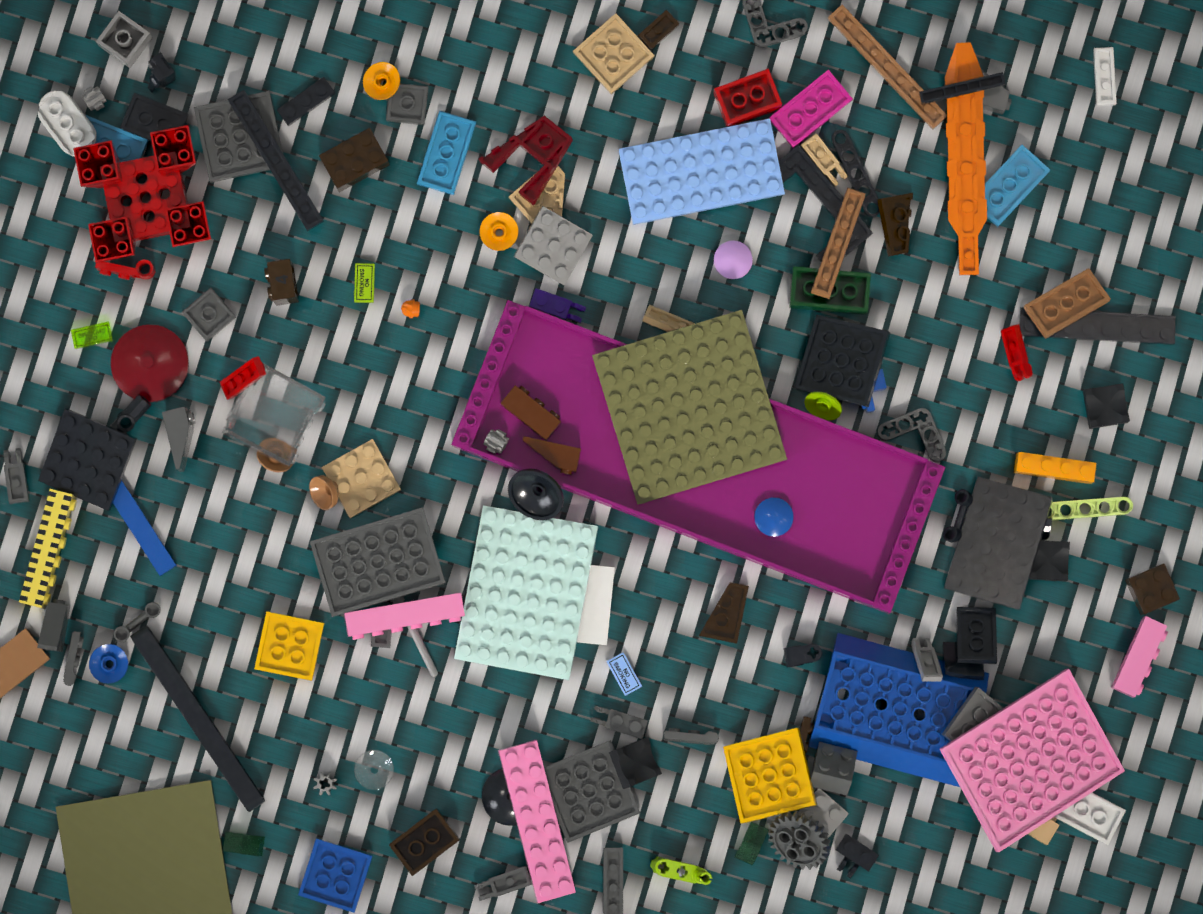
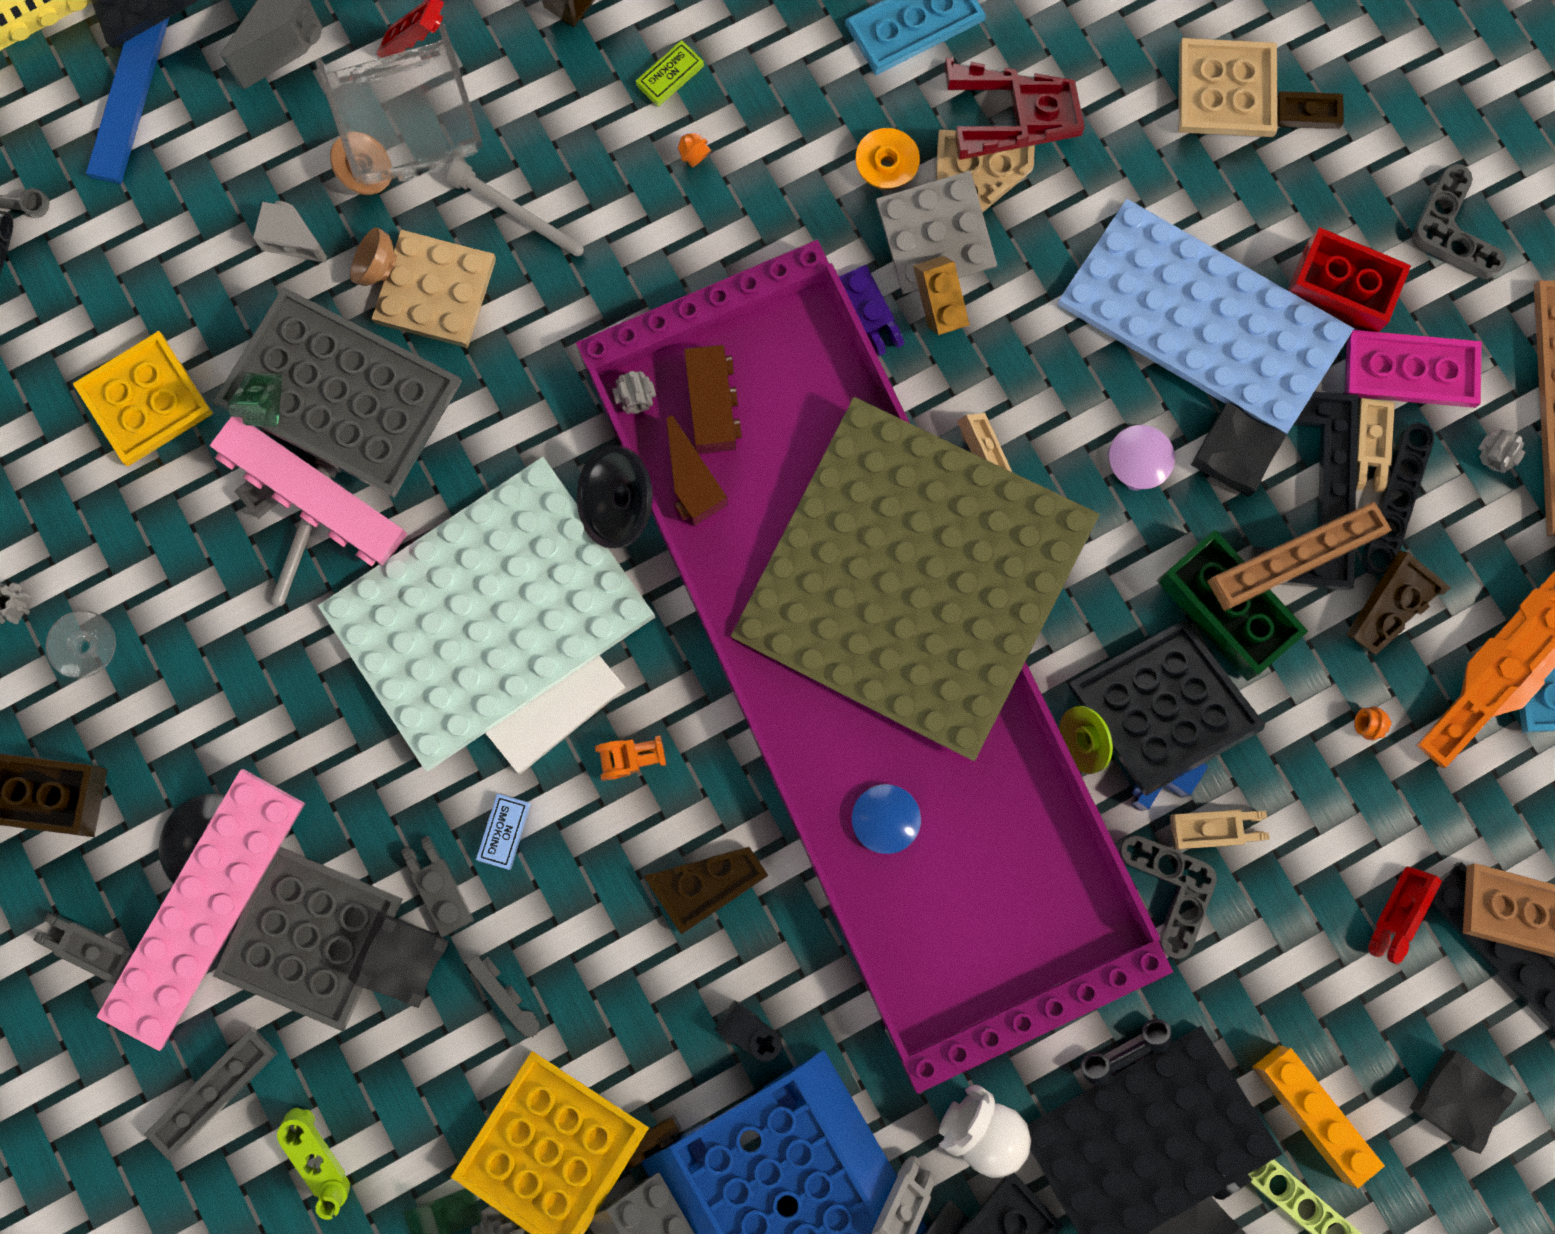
camera: 40 degrees right, 5 degrees down
none -> clear green slope [228,373,282,427]
none -> light grey slope [253,201,327,263]
none -> light grey piece [446,159,584,256]
none -> orange connector [595,735,666,781]
none -> pearl gold brick [913,256,970,335]
none -> white tile [939,1085,1032,1178]
none -> tan hinge [1170,810,1270,850]
none -> black brick [1191,403,1287,497]
none -> orange plate [1354,706,1392,741]
none -> light grey gear [1478,428,1526,473]

